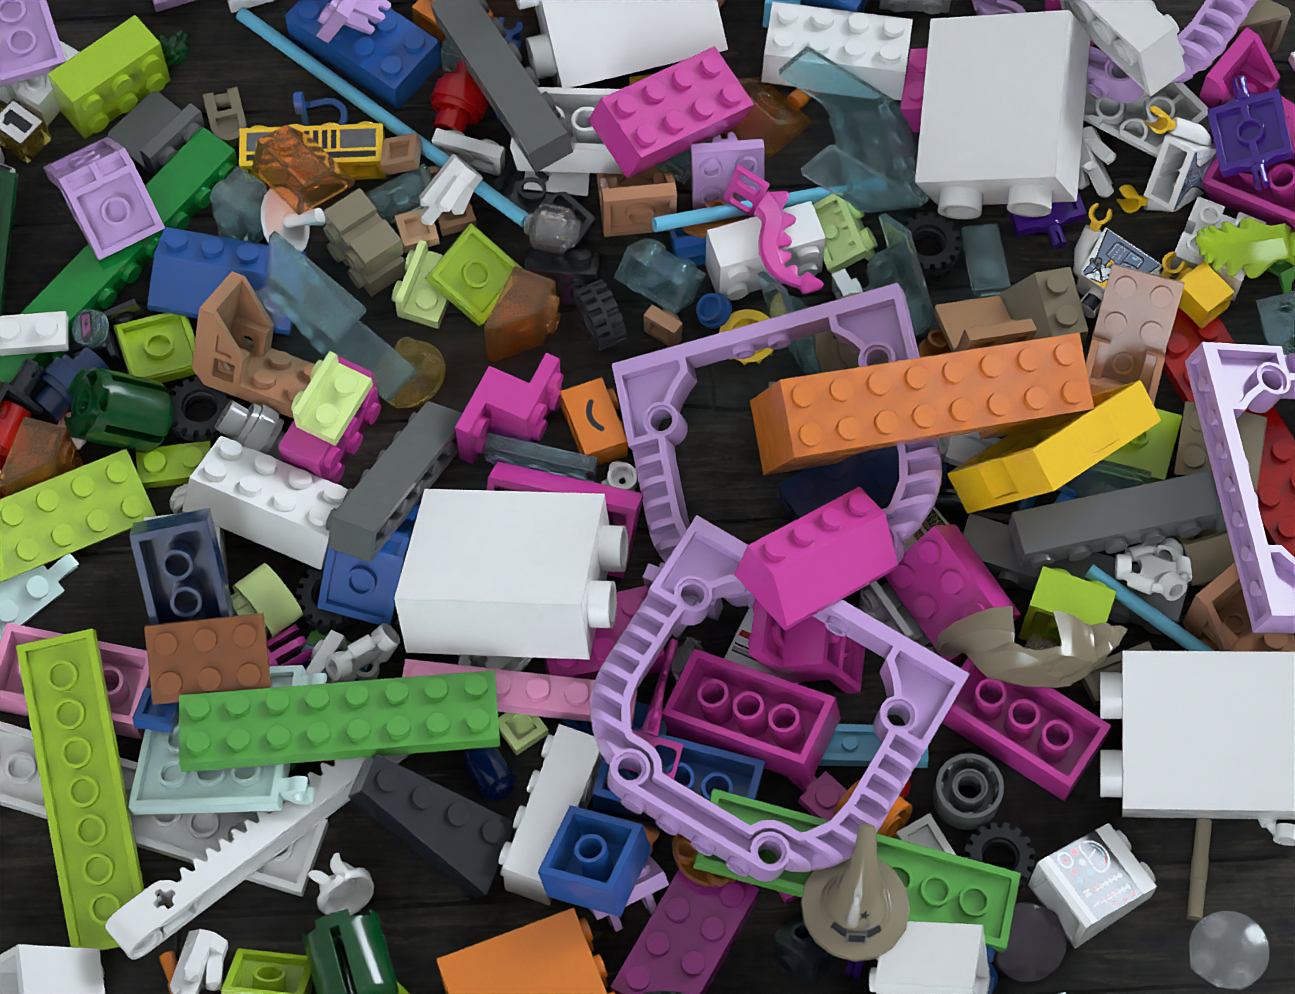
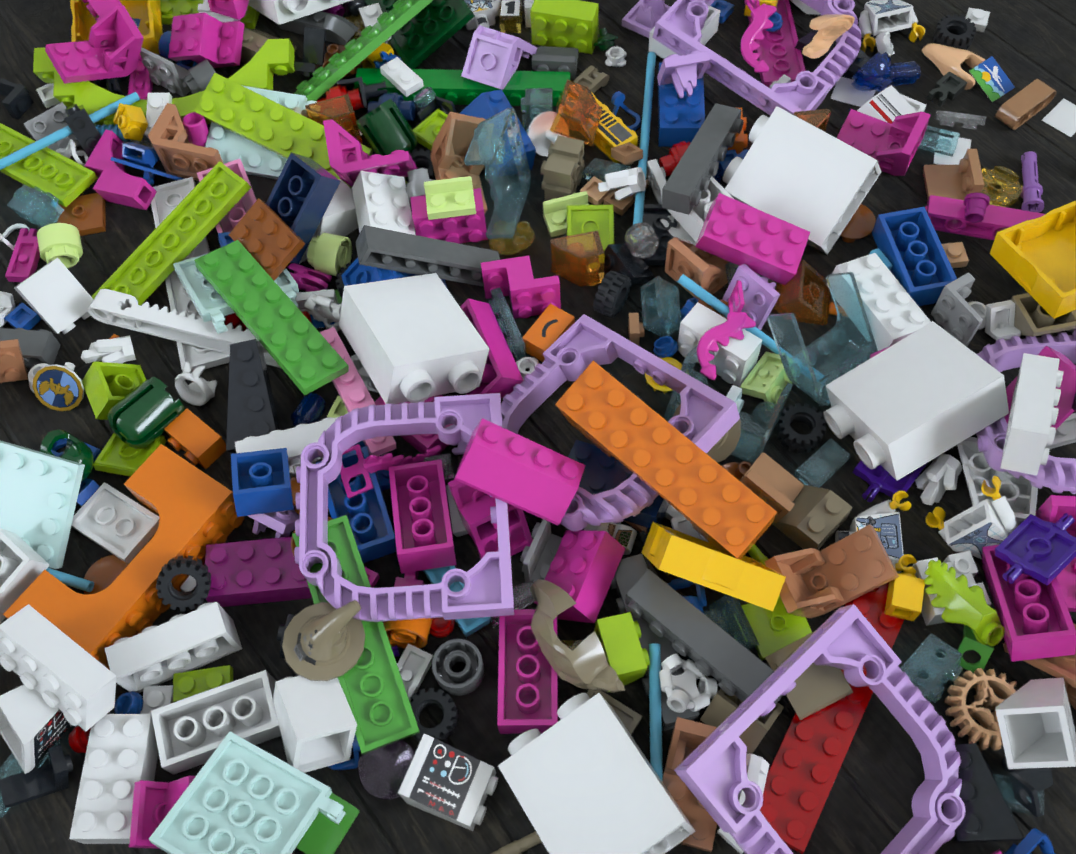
camera: 60 degrees right, 5 degrees down
none -> orange brick [164,408,226,469]
none -> dark pink bracket [323,119,417,187]
none -> white plate [605,46,627,67]

